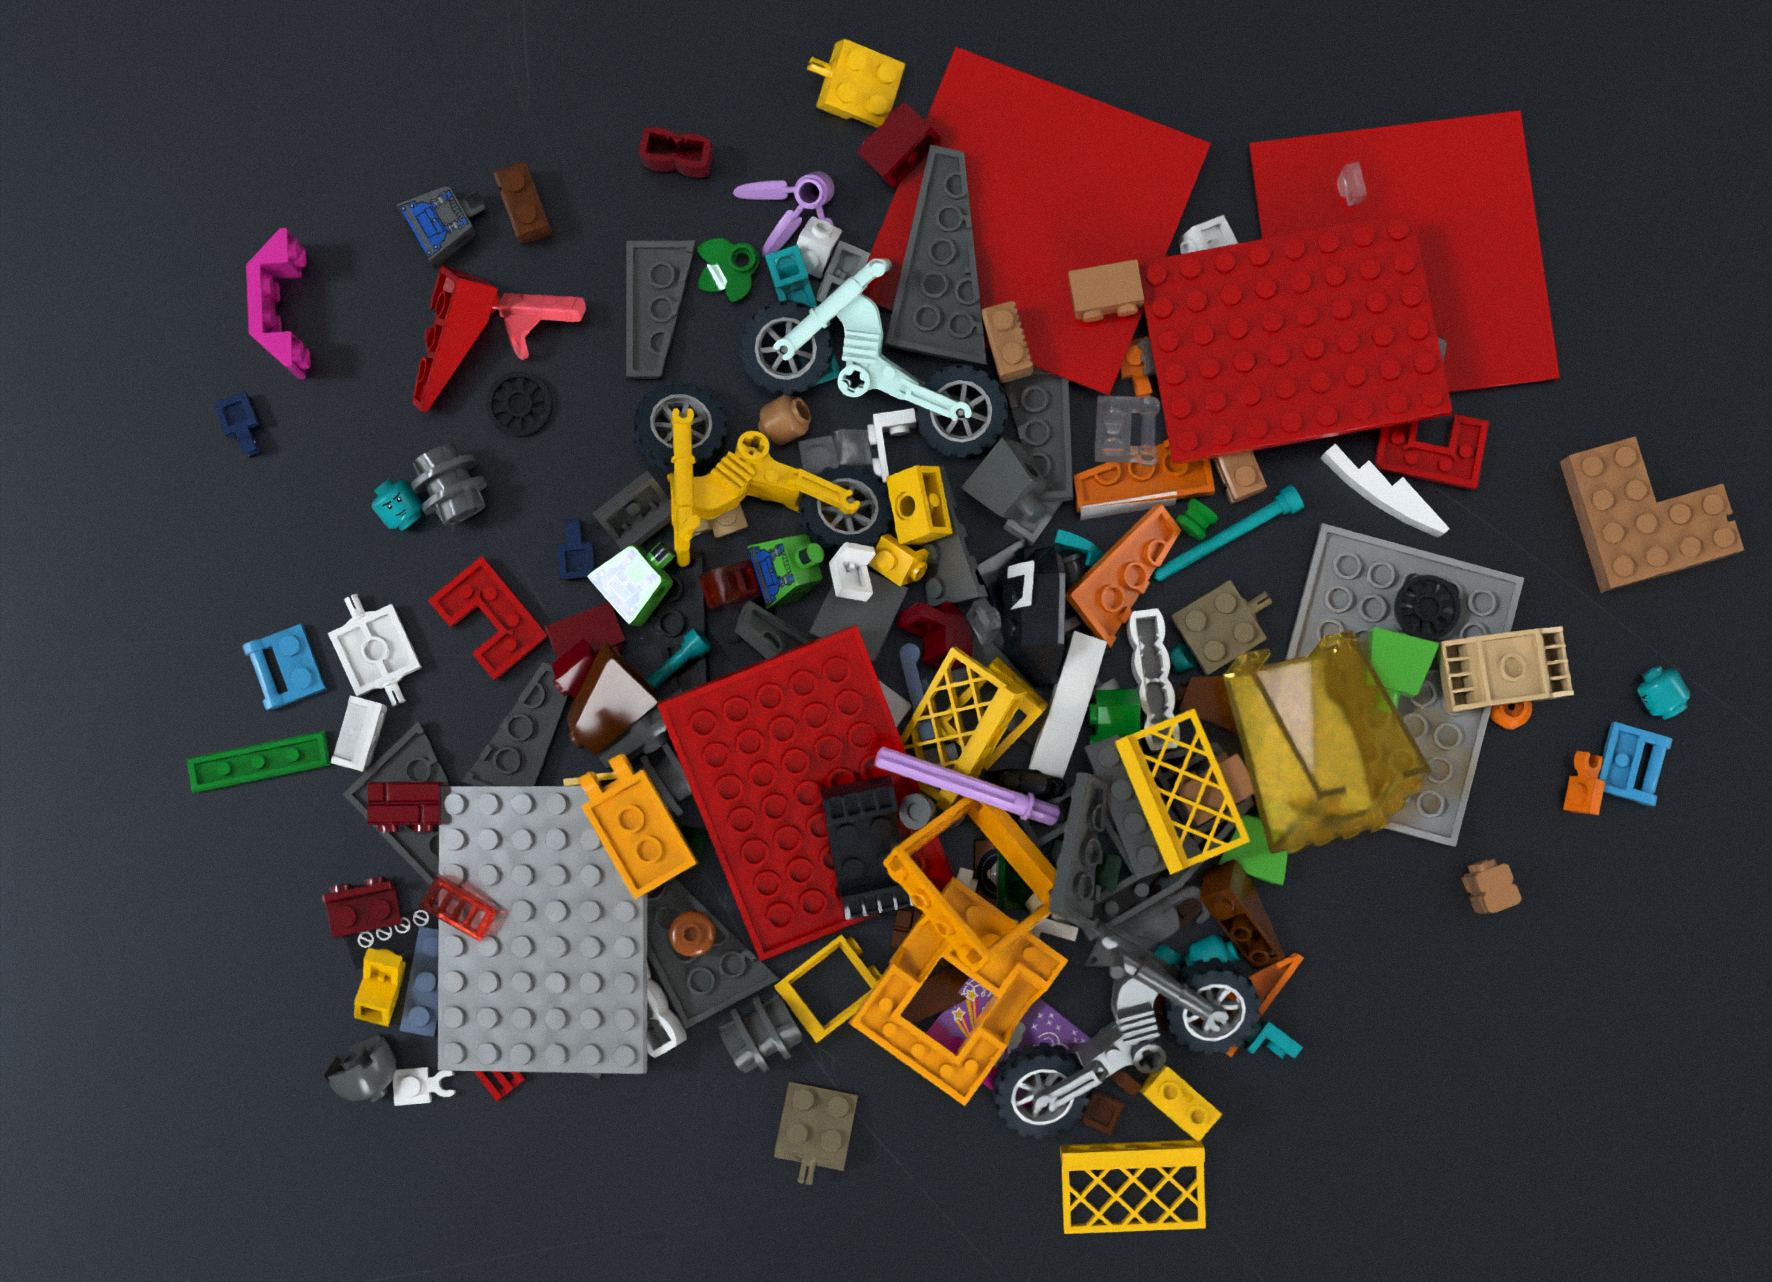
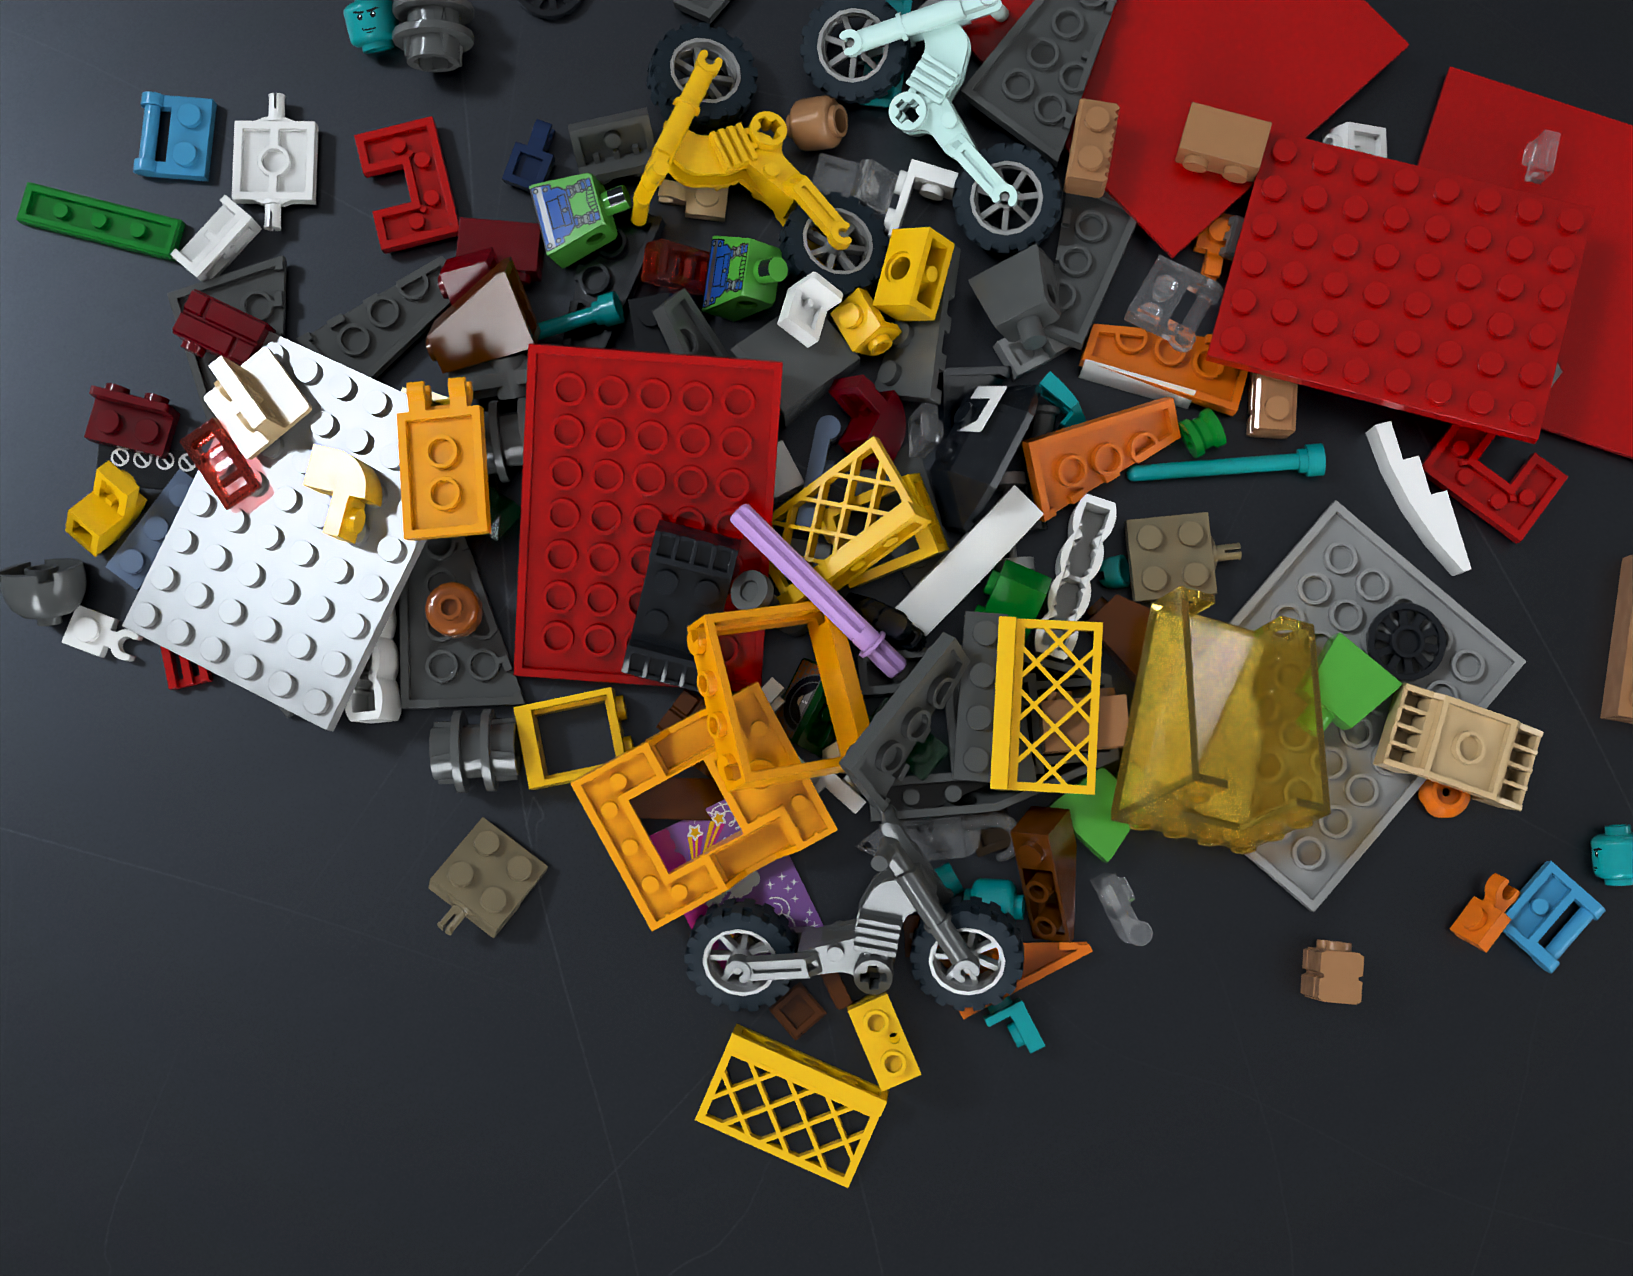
camera: 30 degrees right, 0 degrees up
none -> bracket [204,347,312,460]
none -> brick [303,444,382,544]
none -> clear plate [1090,872,1153,946]

